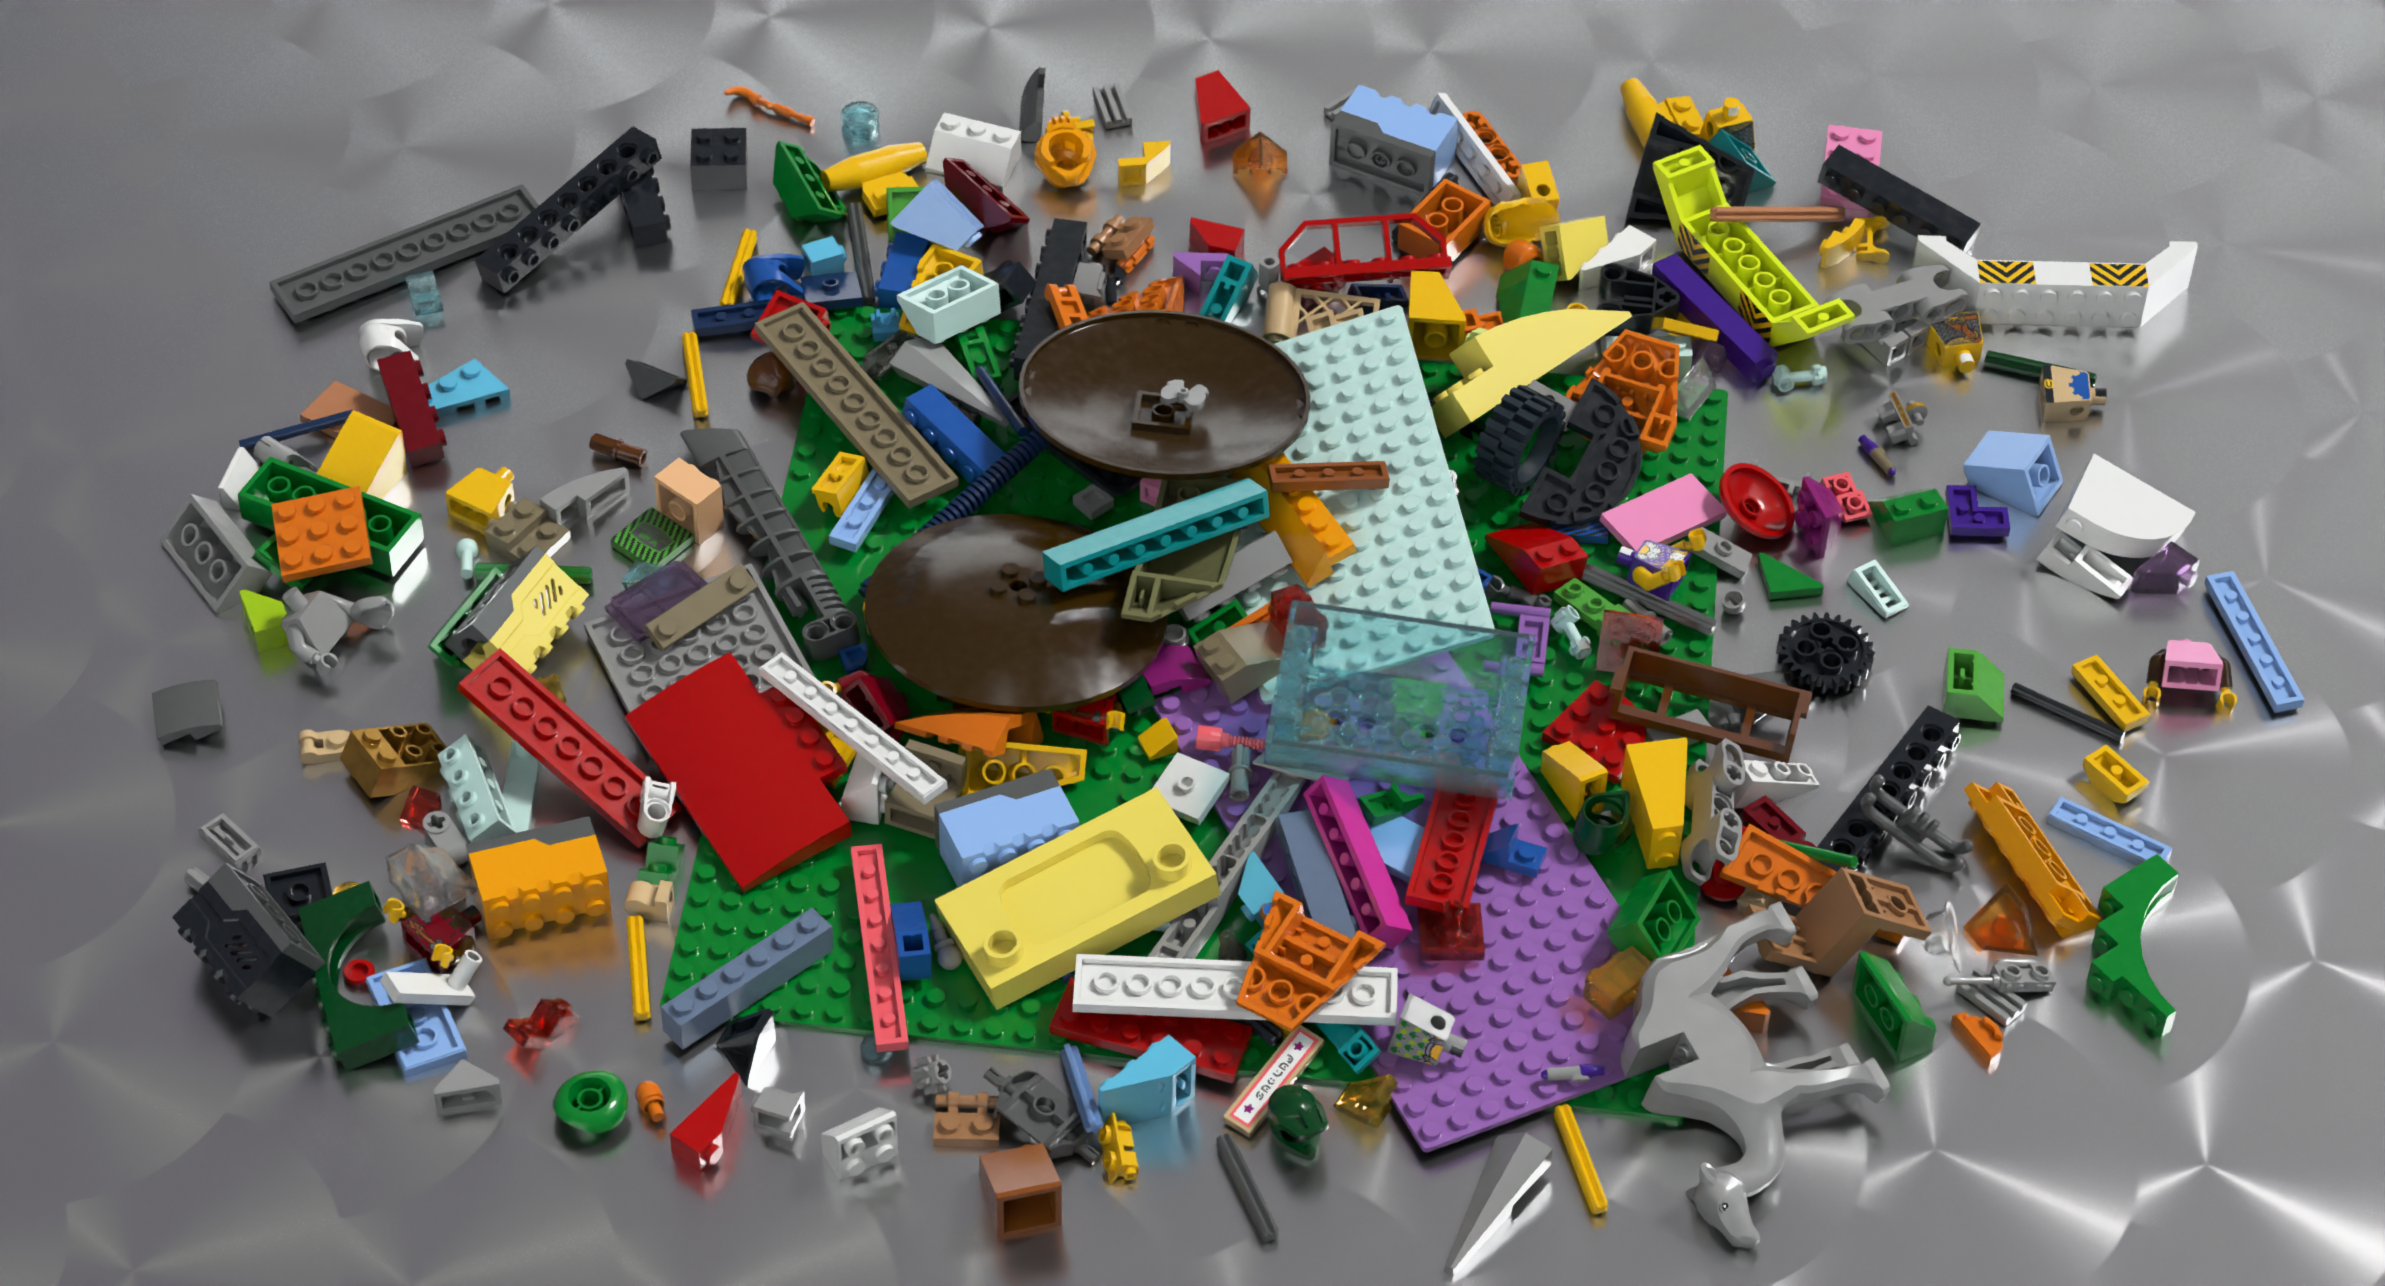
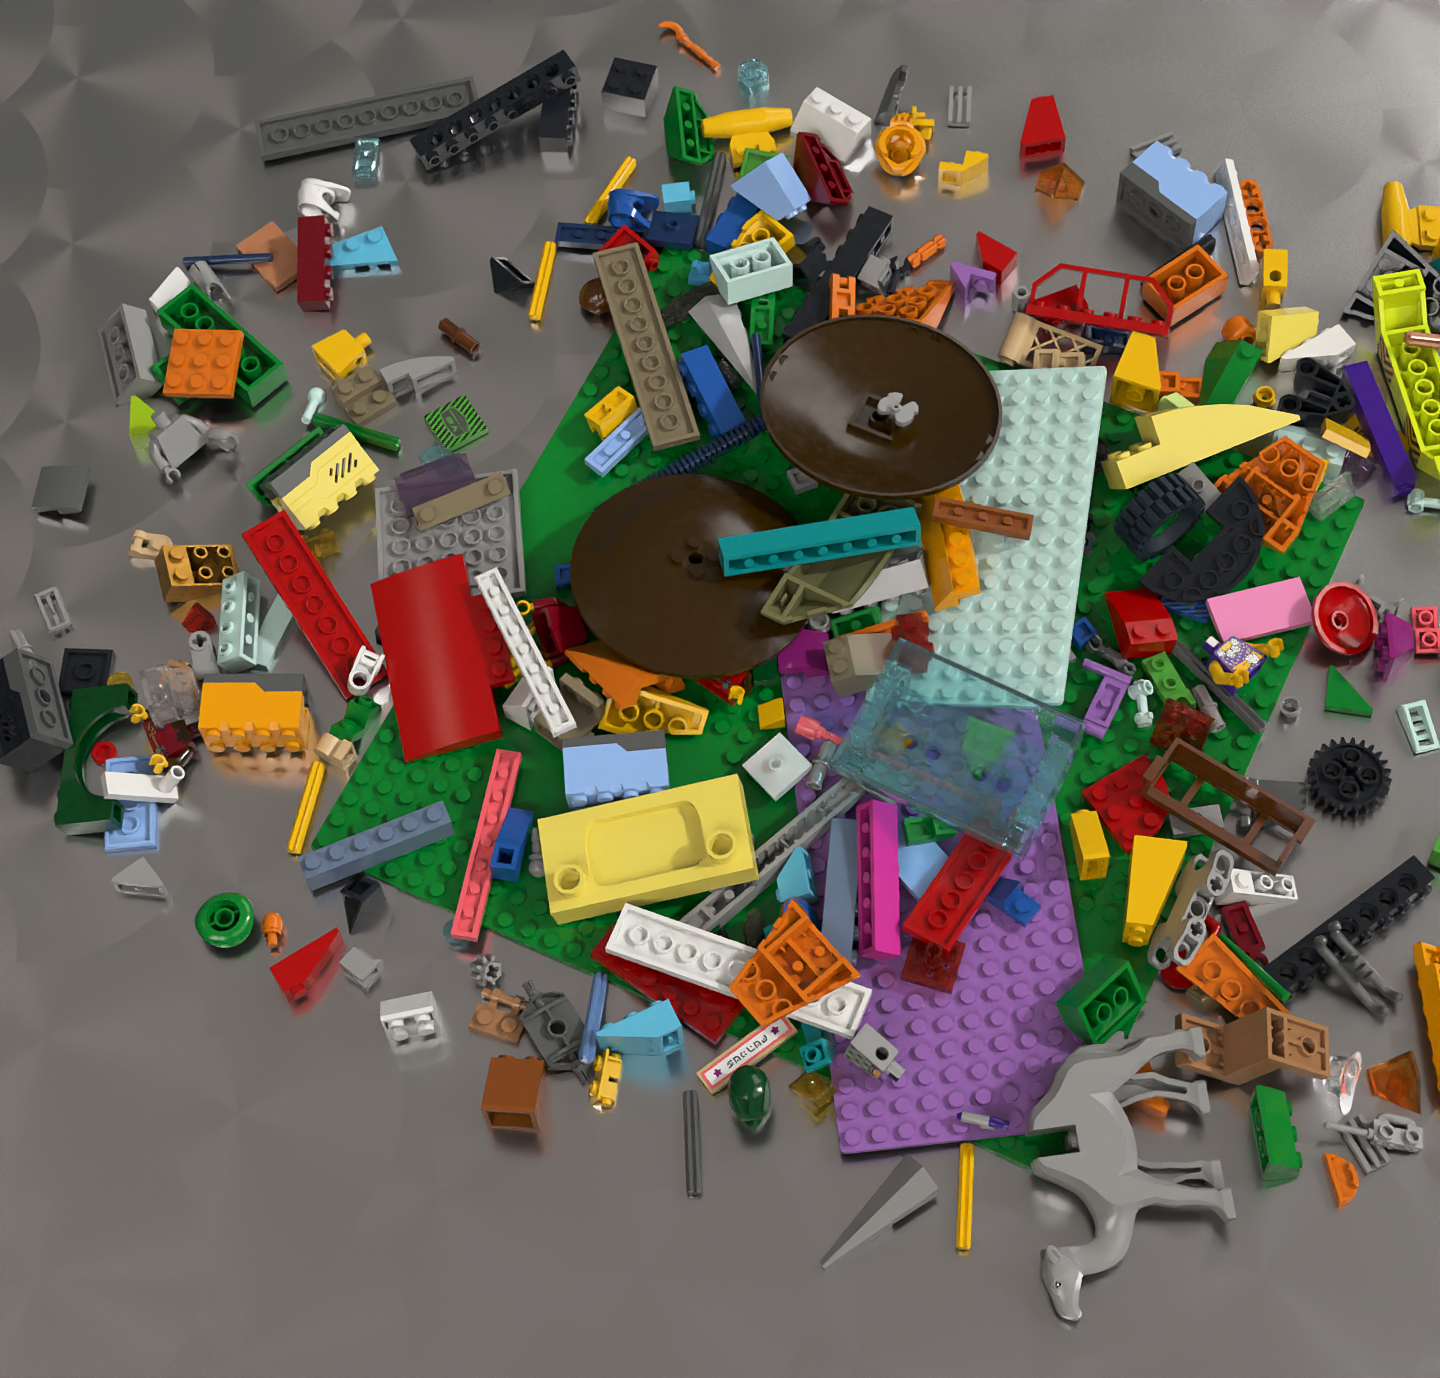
camera: 25 degrees right, 15 degrees up
yellow slope [316,410,408,499] -> none
clear red slope [503,998,581,1049] -> none
light nougat brick [654,458,724,545] -> none
dark grey piece [680,428,860,661] -> none
medium nougat plate [1087,215,1155,259] -> none
teal slope [1199,255,1259,323] -> none
yellow hair [1483,197,1561,248] -> none
dark green helmet [1573,790,1635,856] -> none
clear yellow brick [1583,946,1651,1021] -> none
light grey plate [1691,526,1753,579] -> none

